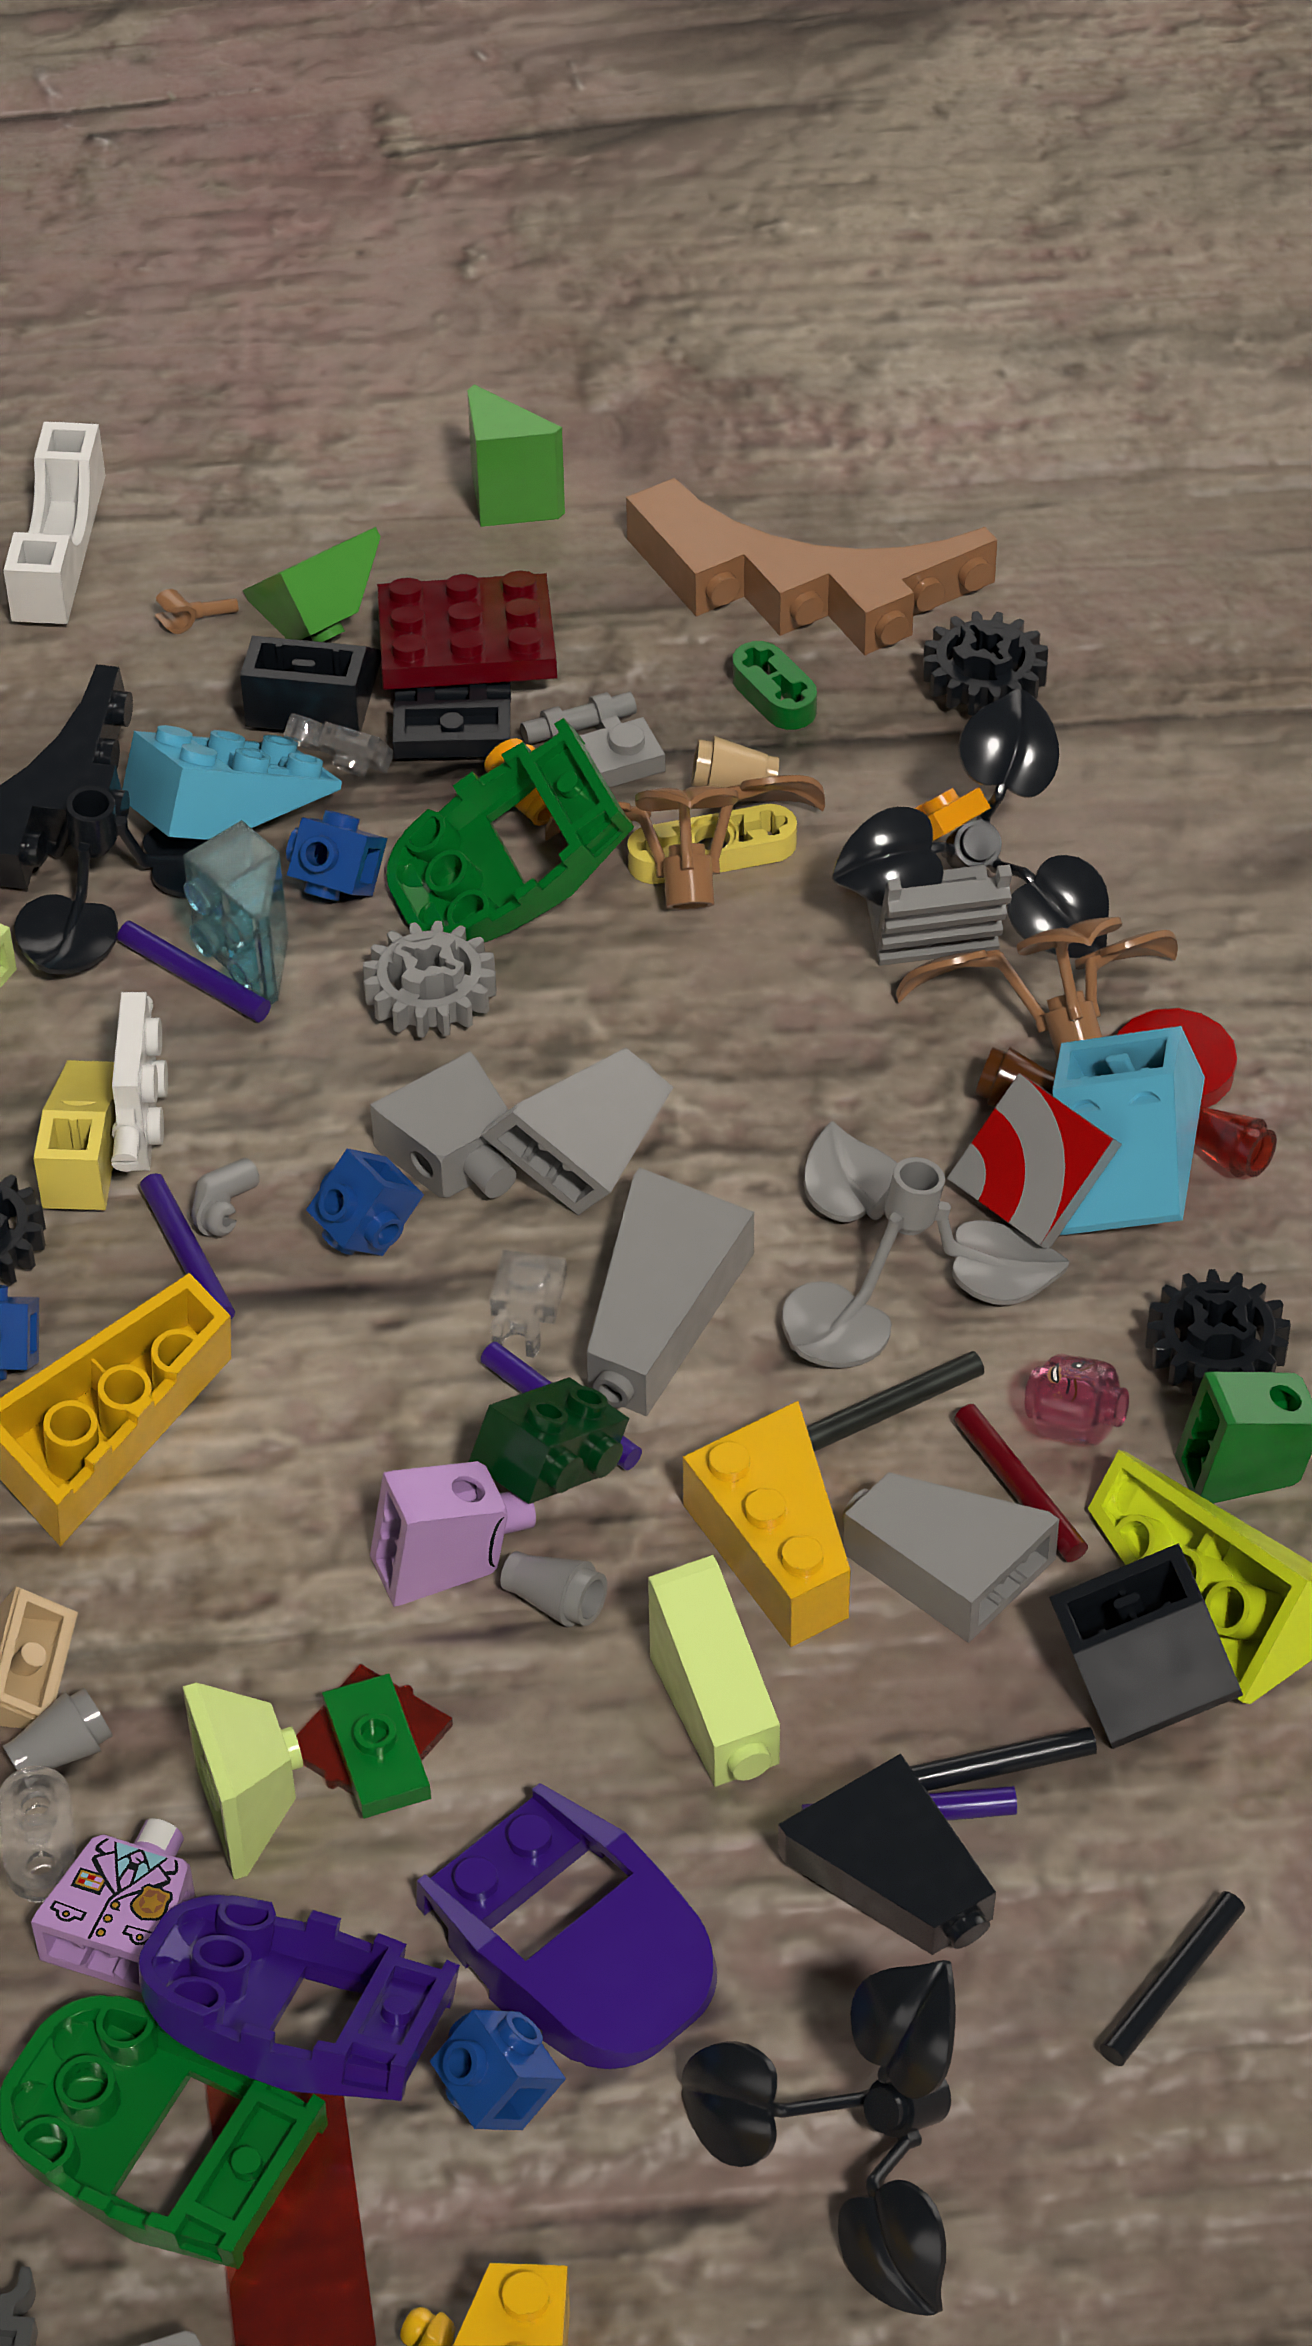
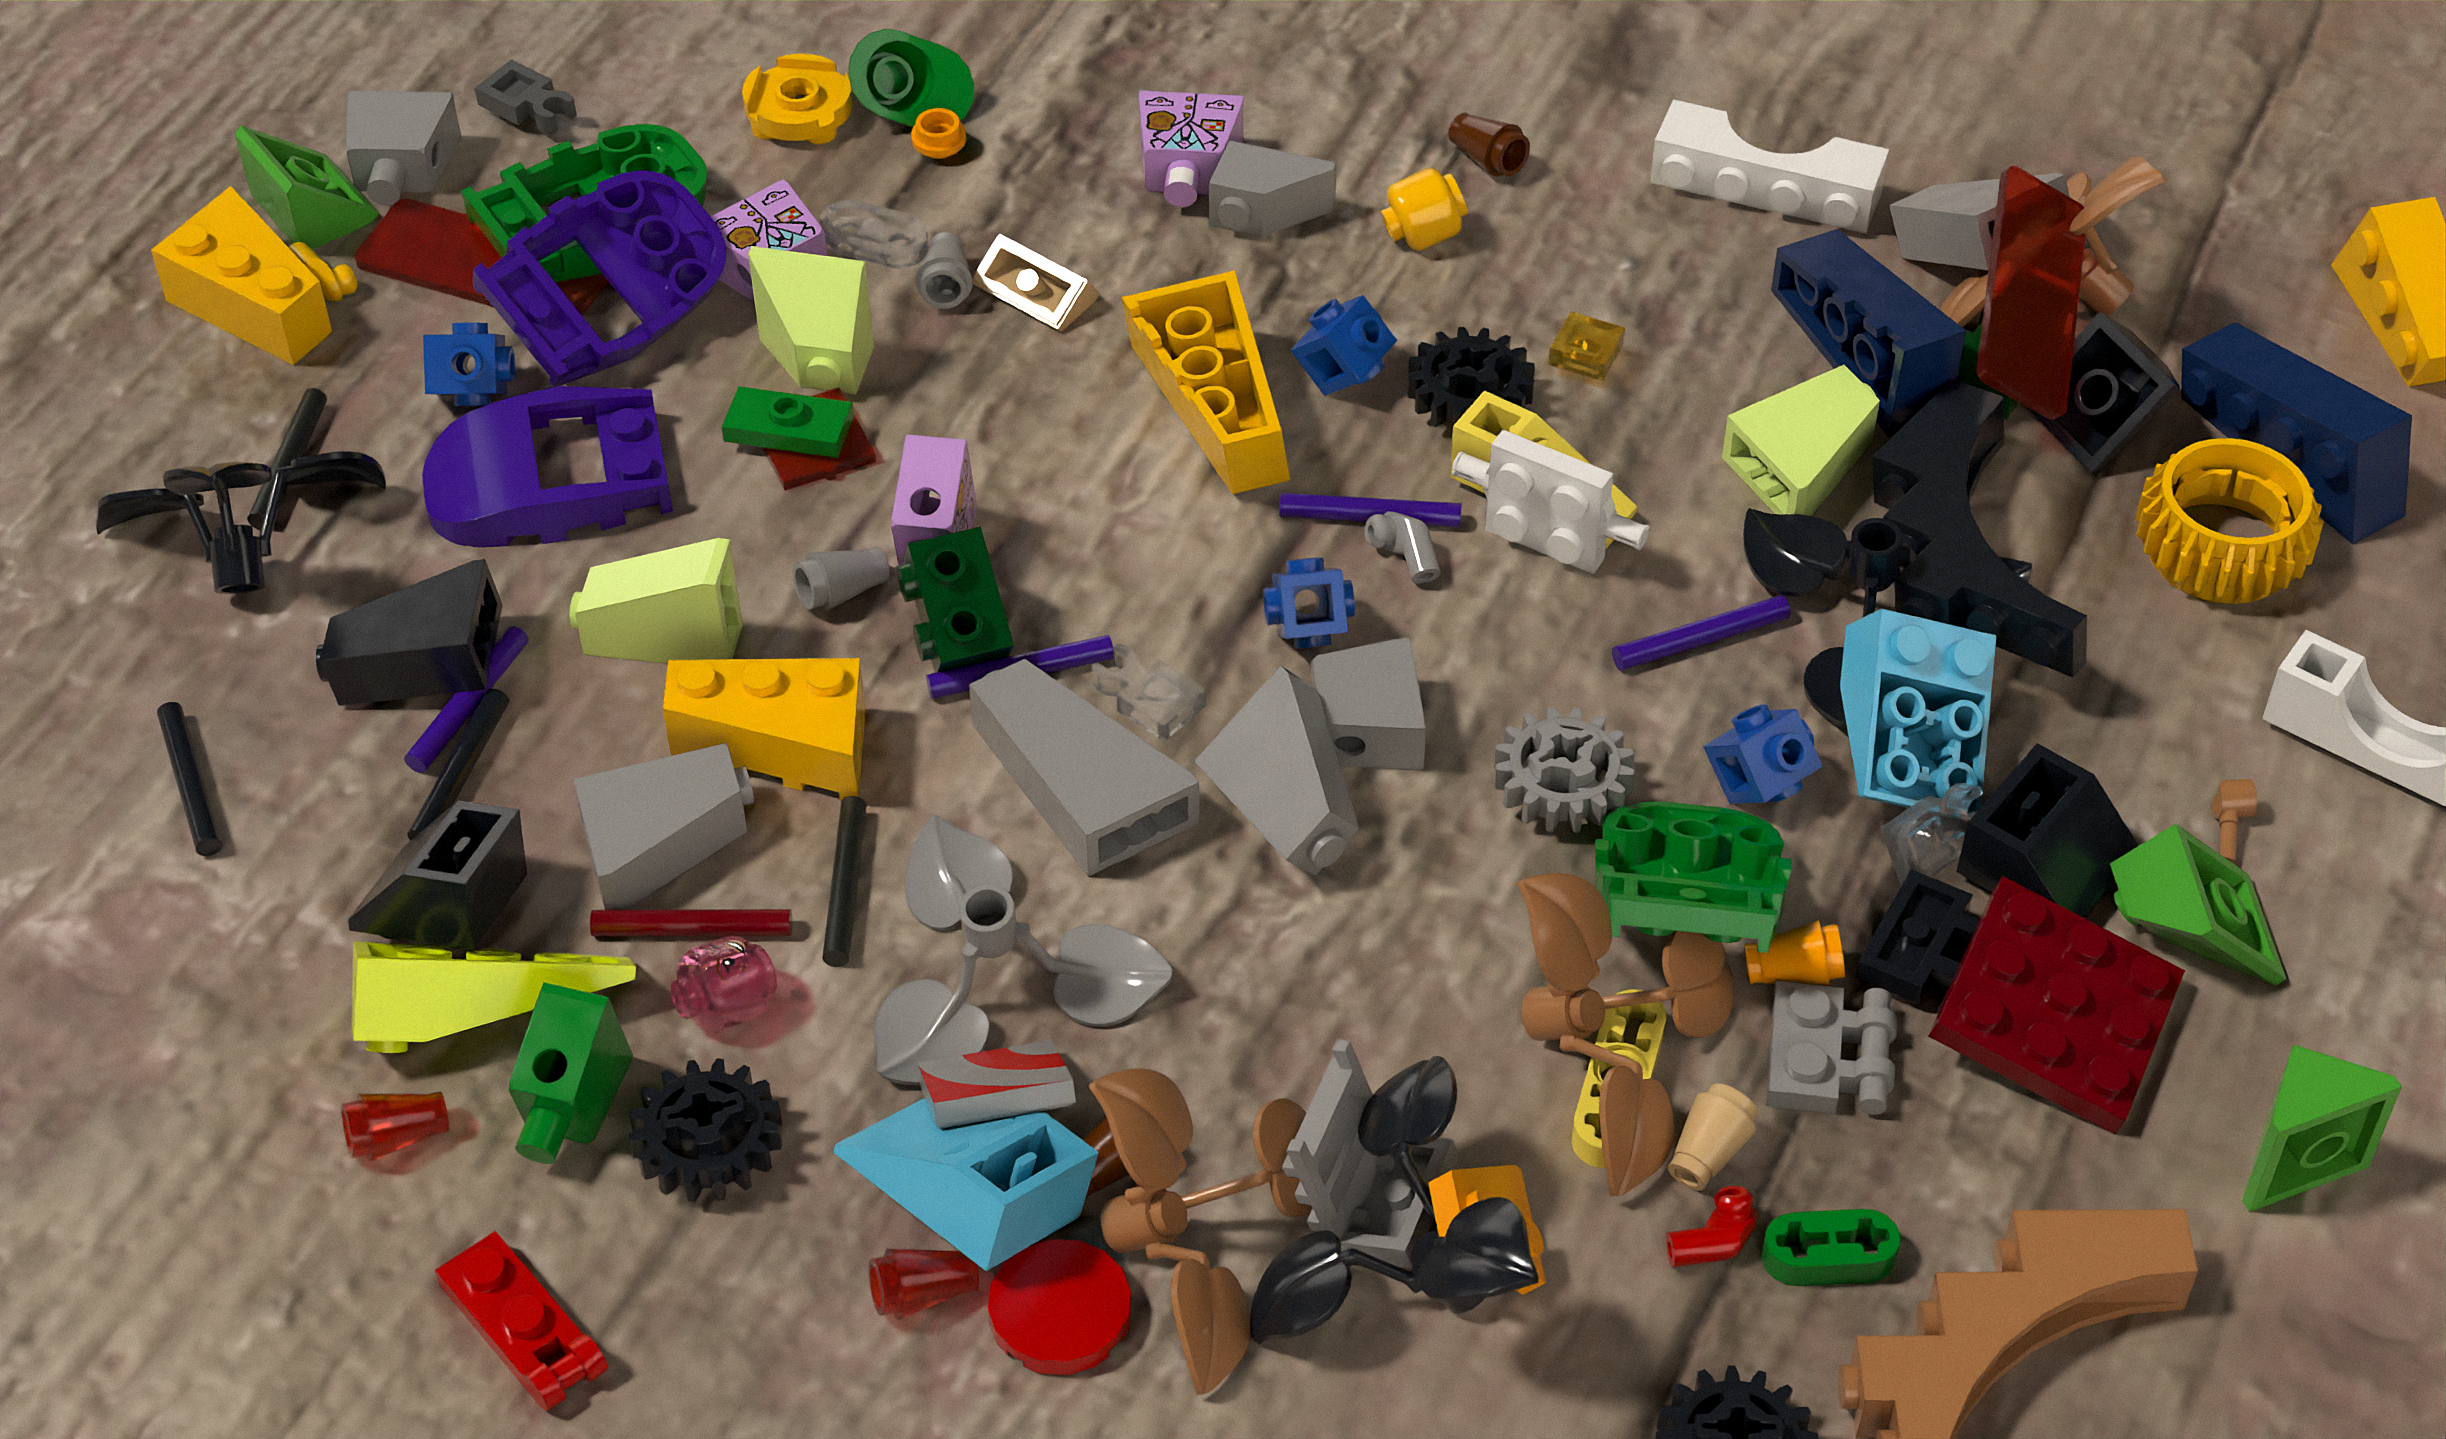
camera: 120 degrees right, 0 degrees up
clear light blue slope [183,820,289,1004] -> none
none -> pearl dark grey bar [247,388,327,530]
none -> red arm [1666,1186,1757,1268]

